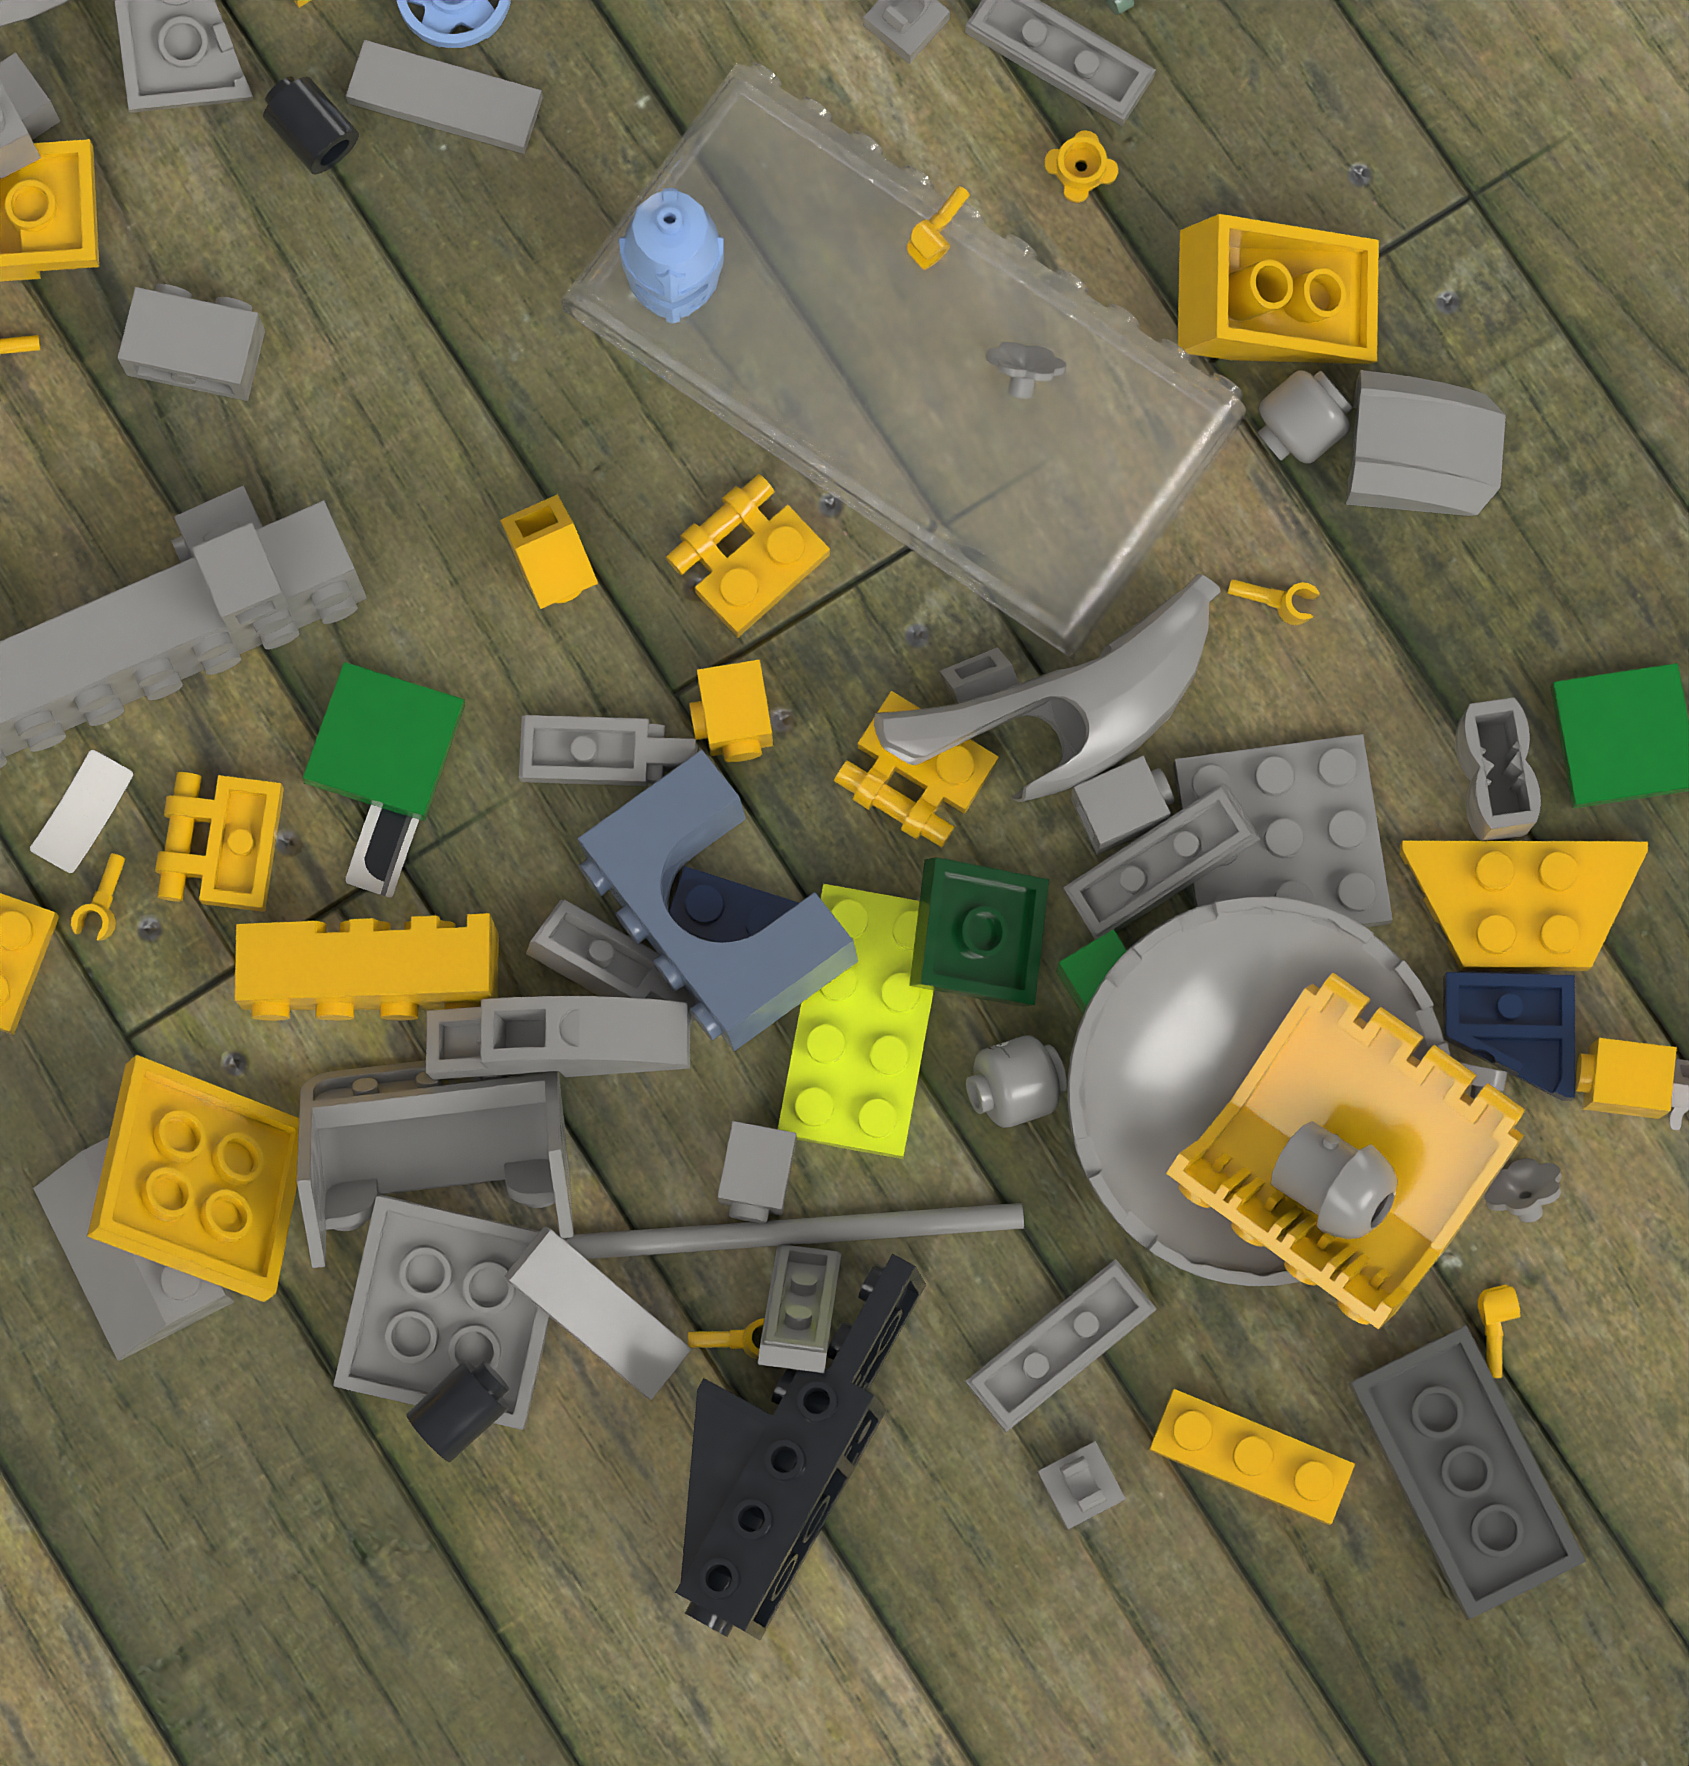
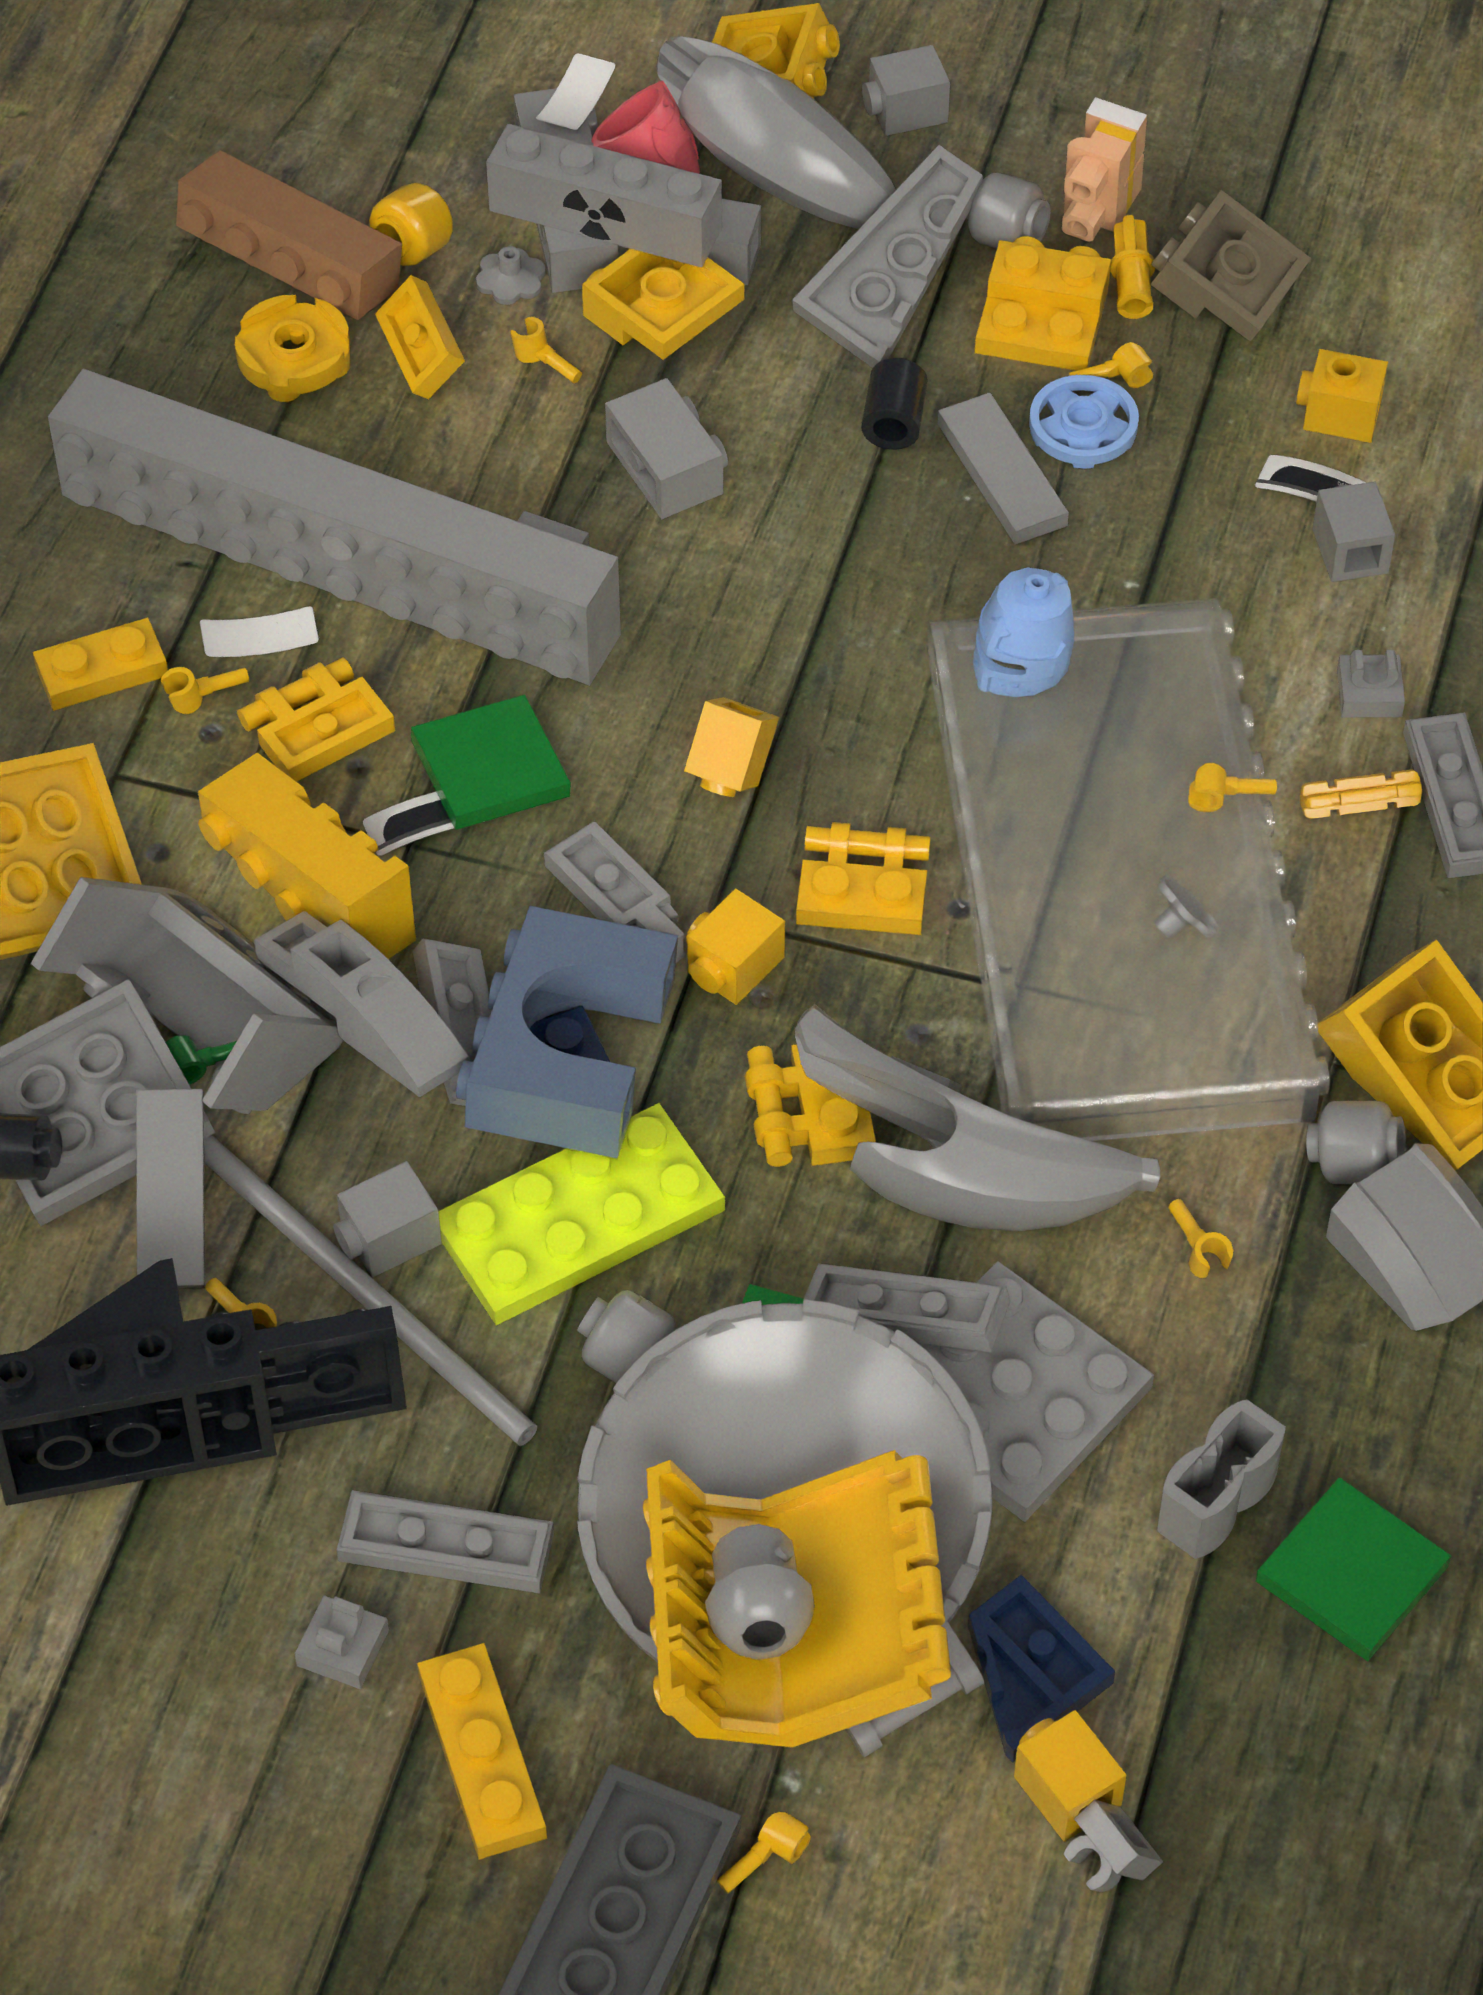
camera: 50 degrees right, 25 degrees down
light grey brick [192,522,289,632] -> none
light grey tile [758,1244,841,1373] -> none
dark green plate [909,857,1049,1007] -> none
yellow plate [1044,130,1118,203] -> none
light grey brick [1070,756,1174,855] -> none
yellow wing [1400,841,1648,971] -> none
light grey plant [1485,1158,1562,1222] -> none
none -> green hand [165,1035,237,1084]
none -> yellow axle [1300,769,1422,819]

